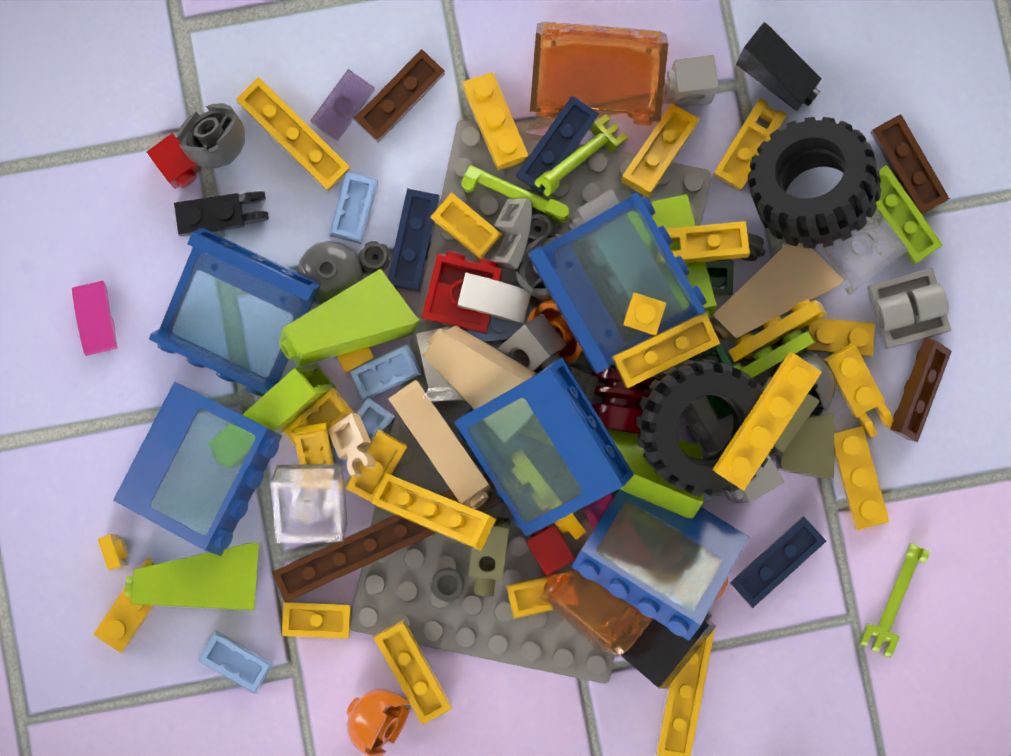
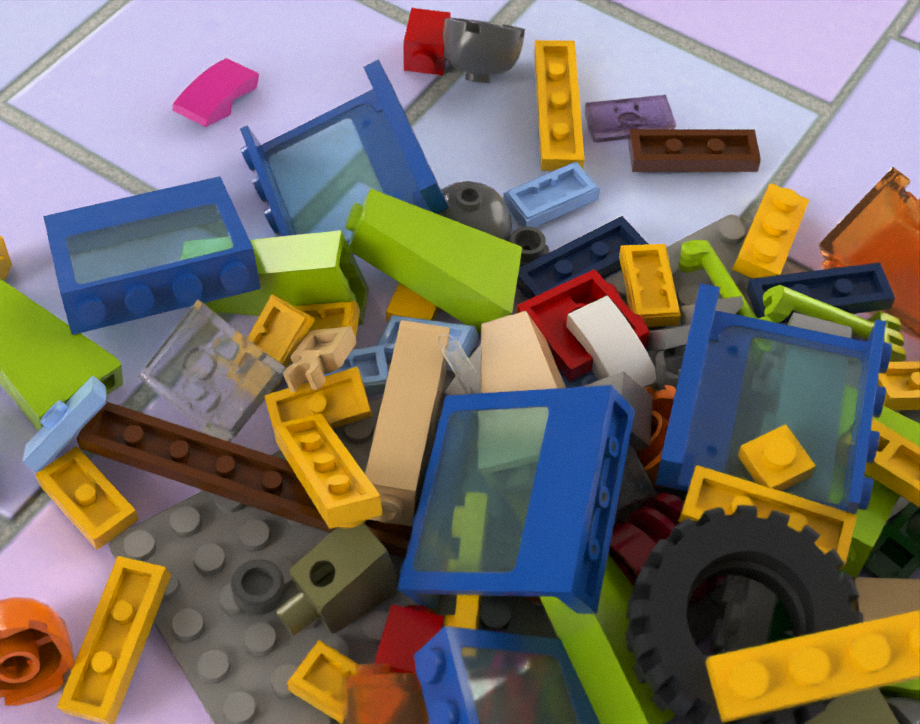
camera: 40 degrees right, 30 degrees down
black hinge [174,191,269,236] -> none
none -> light blue plate [23,375,106,473]

